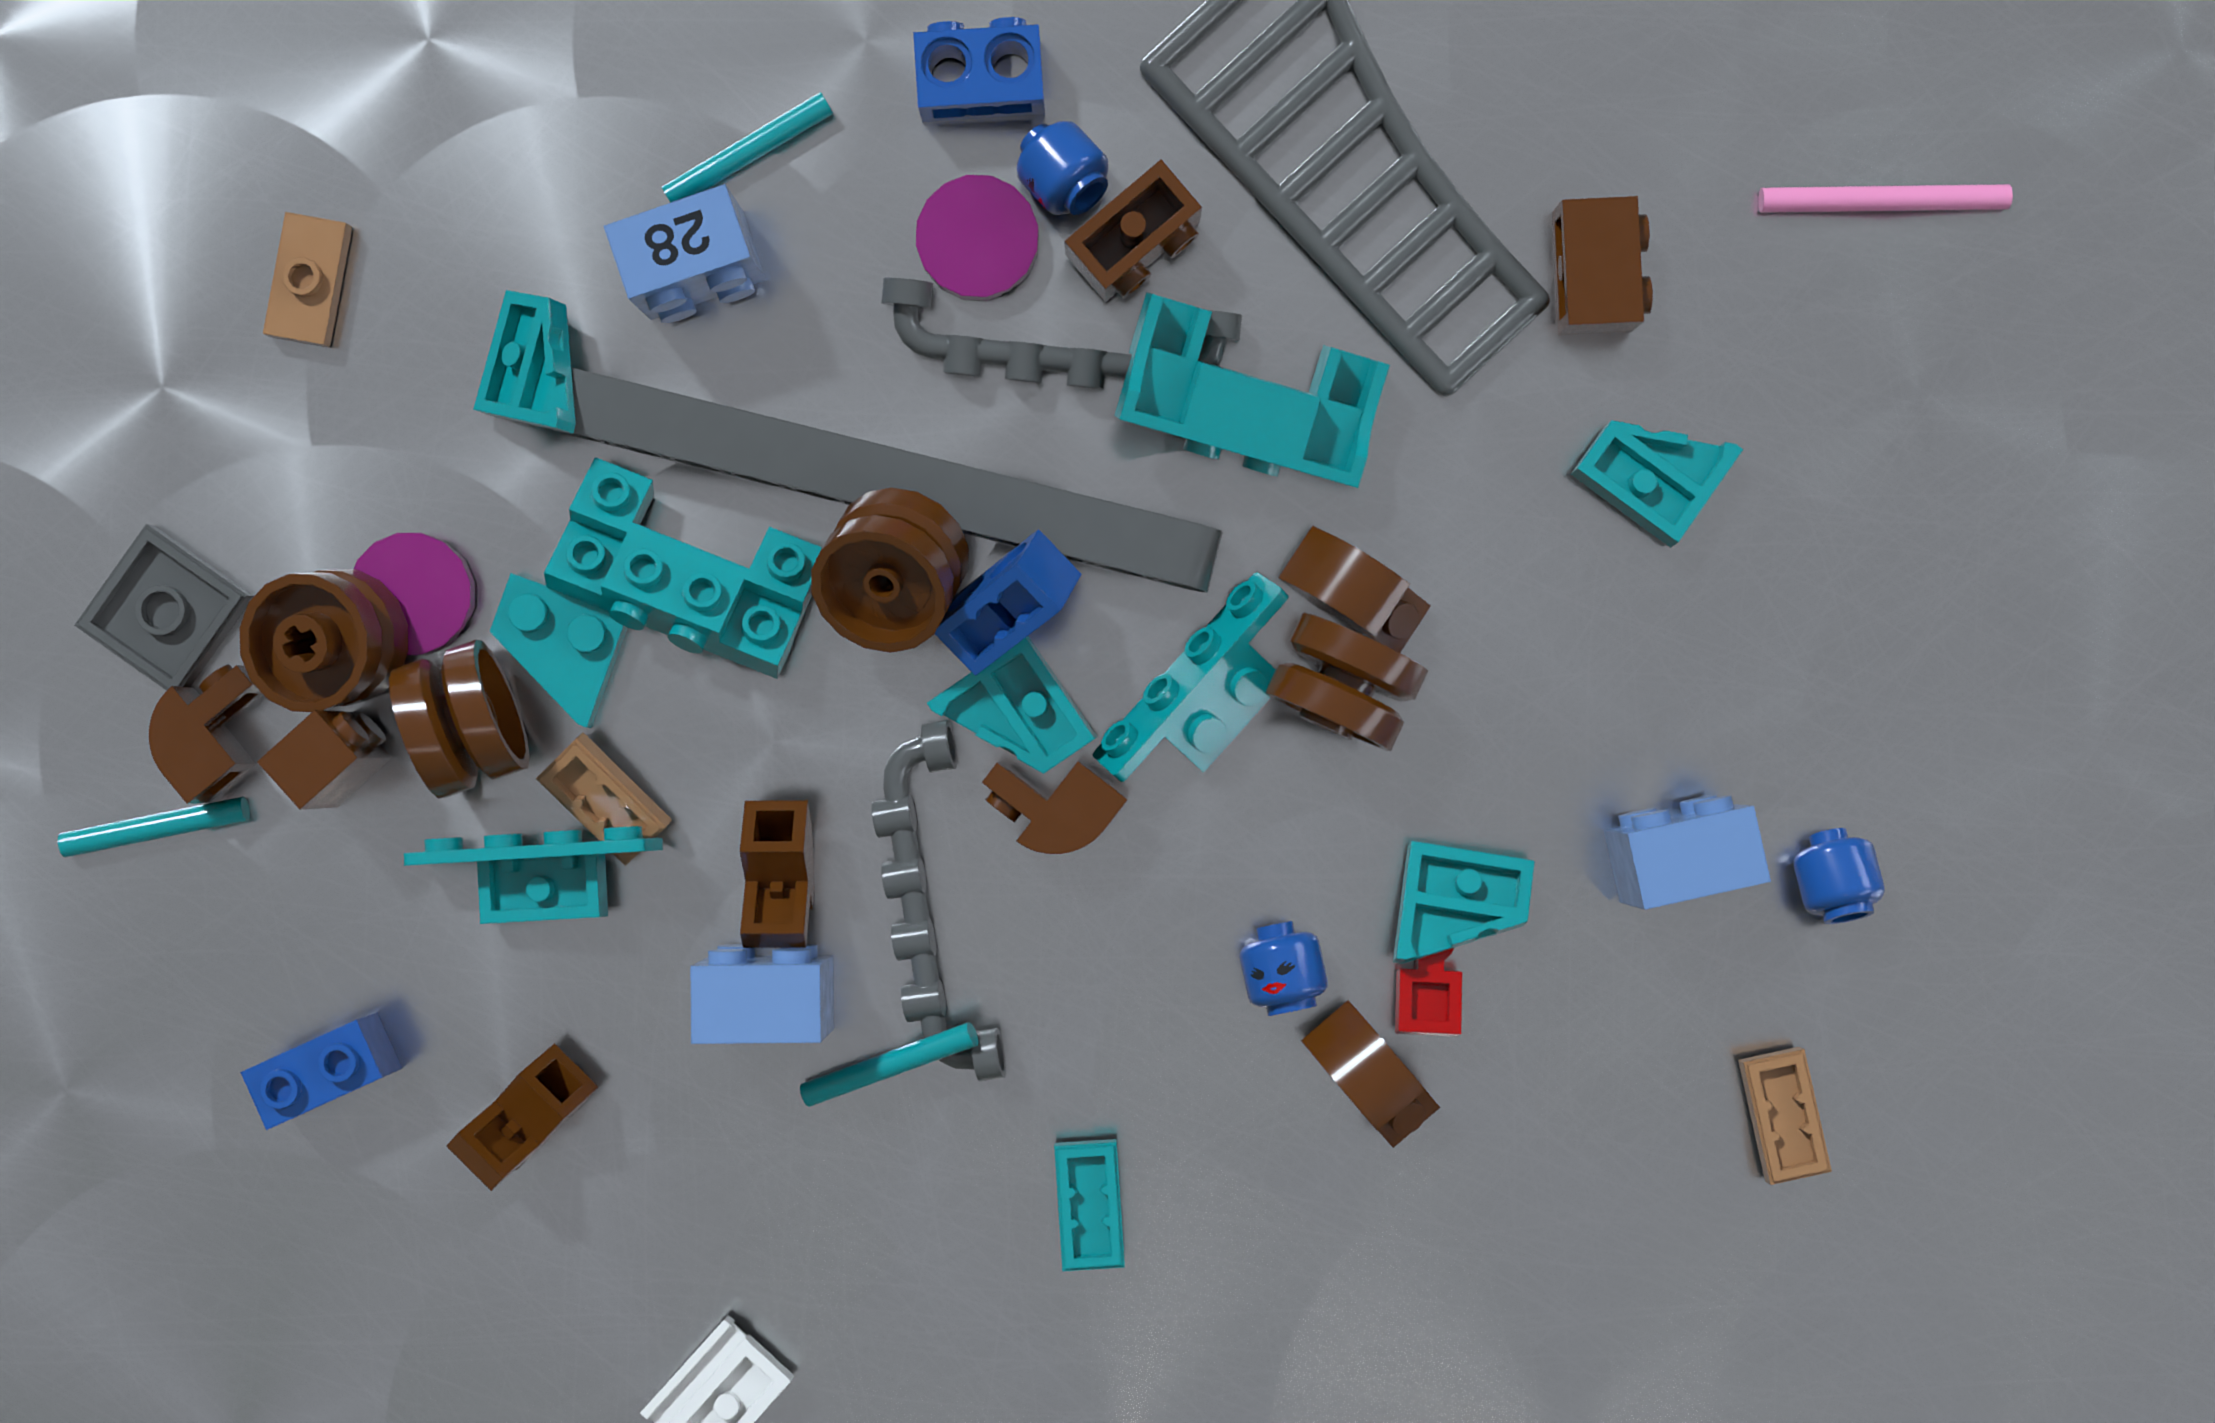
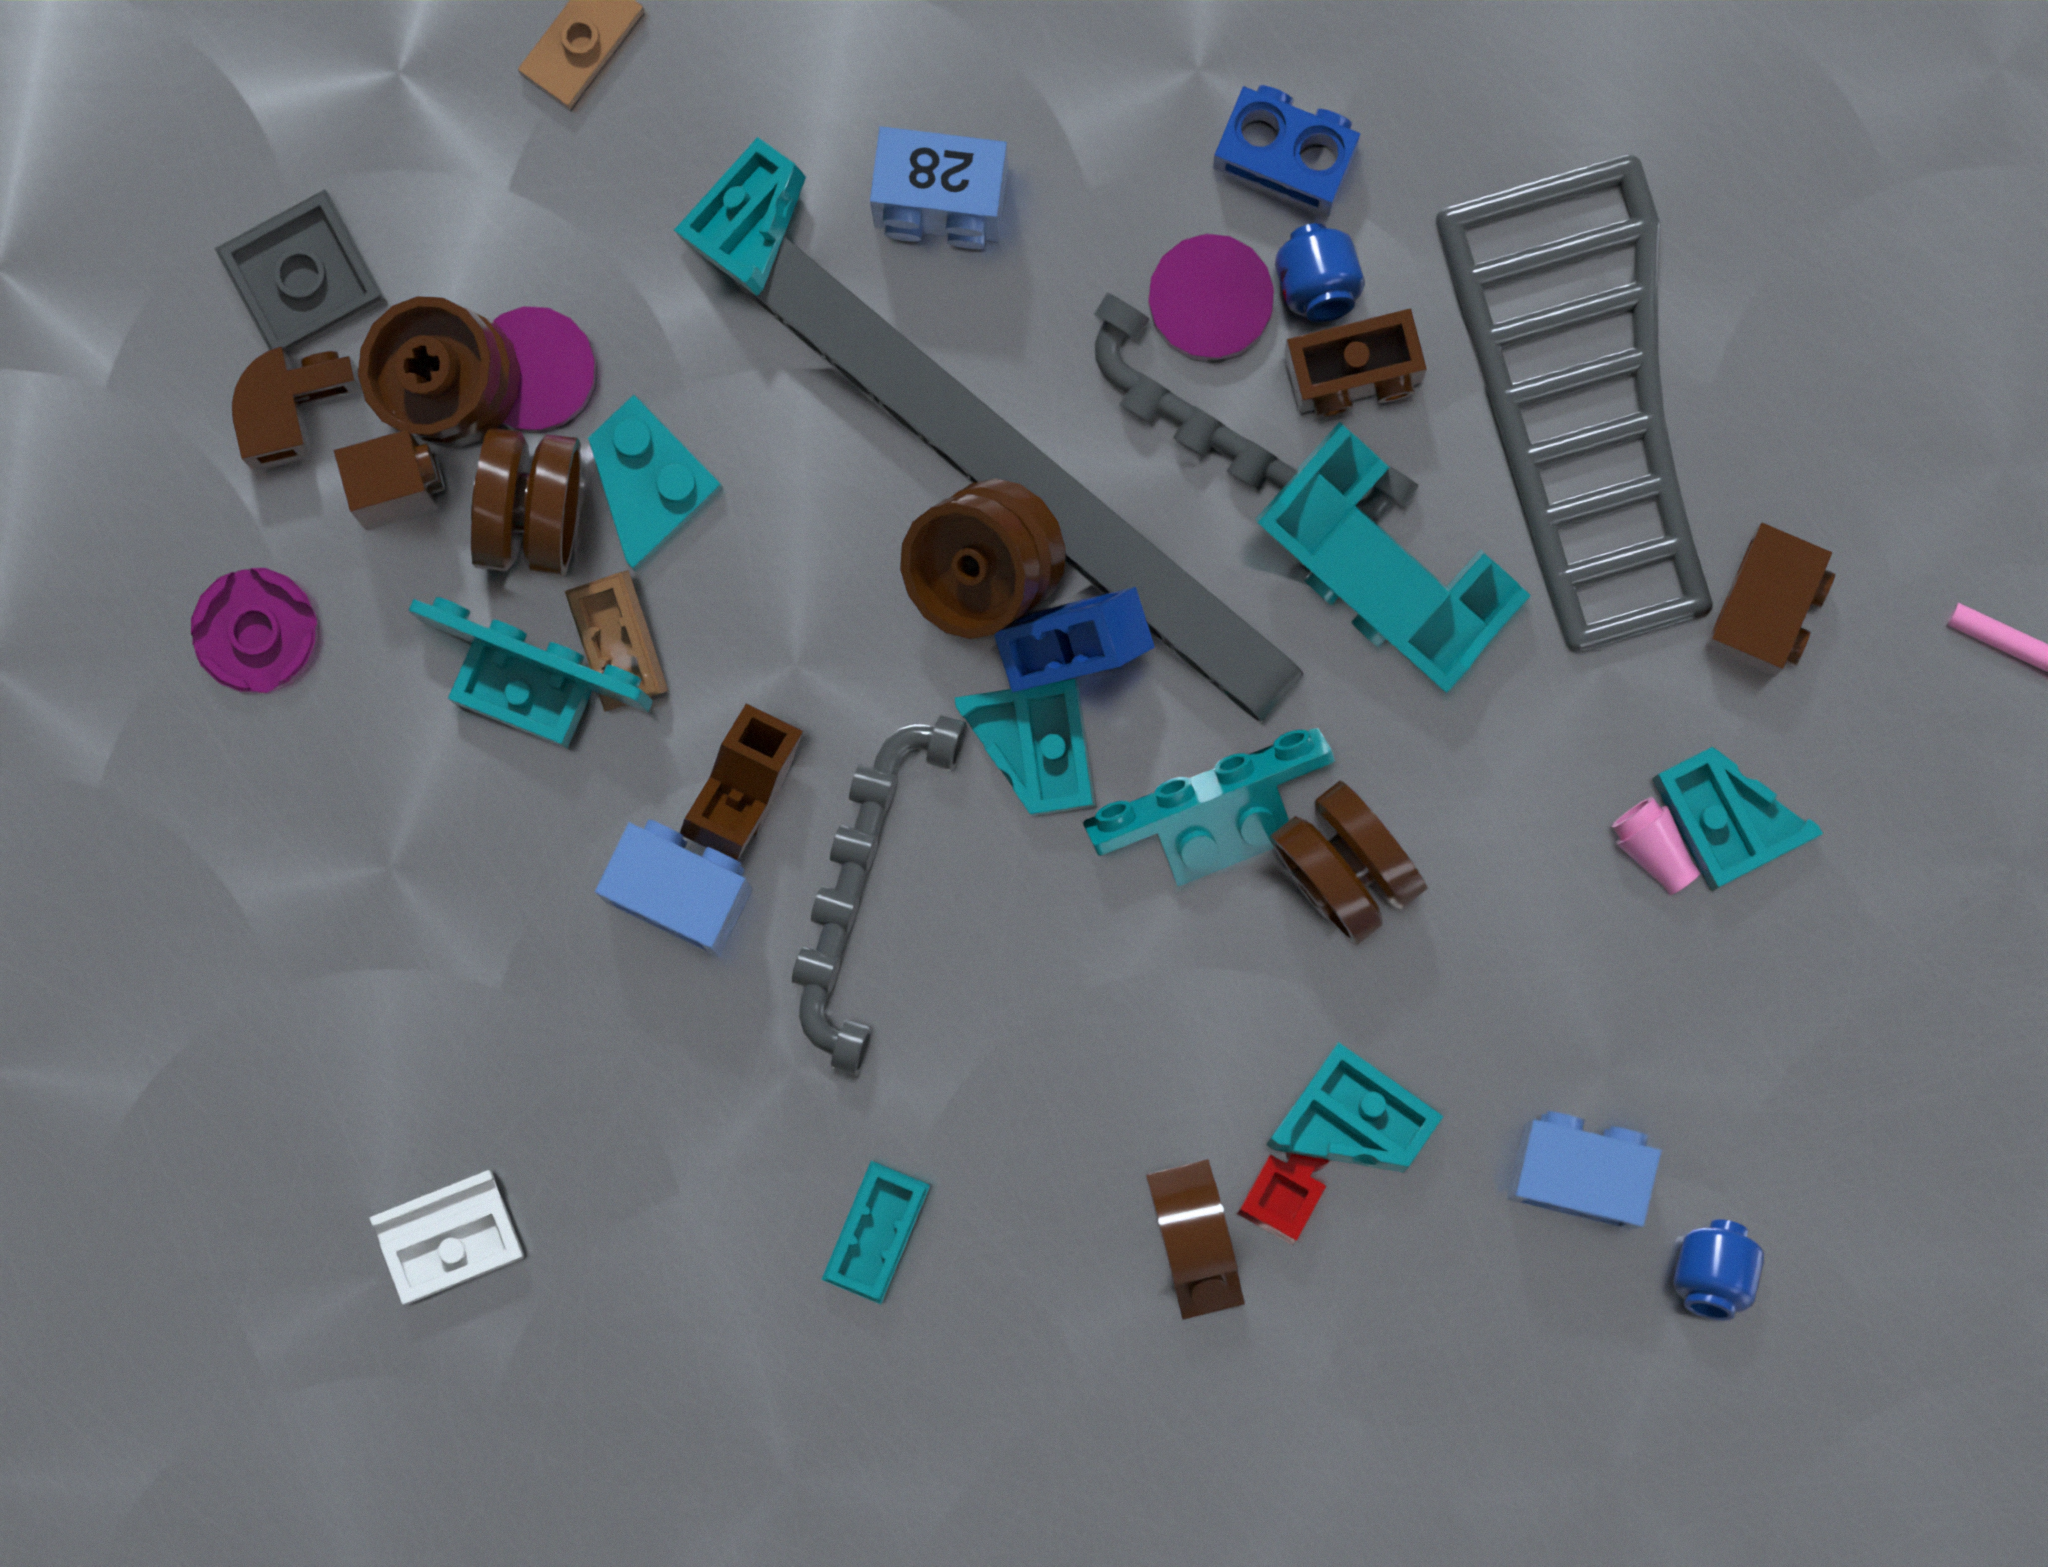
camera: 30 degrees right, 5 degrees down
teal bar [58,796,250,858] -> none
blue brick [240,1012,403,1130] -> none
reddish brown brick [446,1043,598,1191] -> none
teal bracket [544,457,822,679] -> none
teal bar [662,92,833,203] -> none
teal bar [800,1022,978,1107] -> none
reddish brown brick [982,761,1128,854] -> none
blue head [1240,921,1328,1016] -> none
reddish brown brick [1279,526,1431,653] -> none
medium nougat plate [1738,1047,1832,1185] -> none
none -> magenta tile [191,568,318,694]
none -> bright pink cone [1611,797,1700,895]

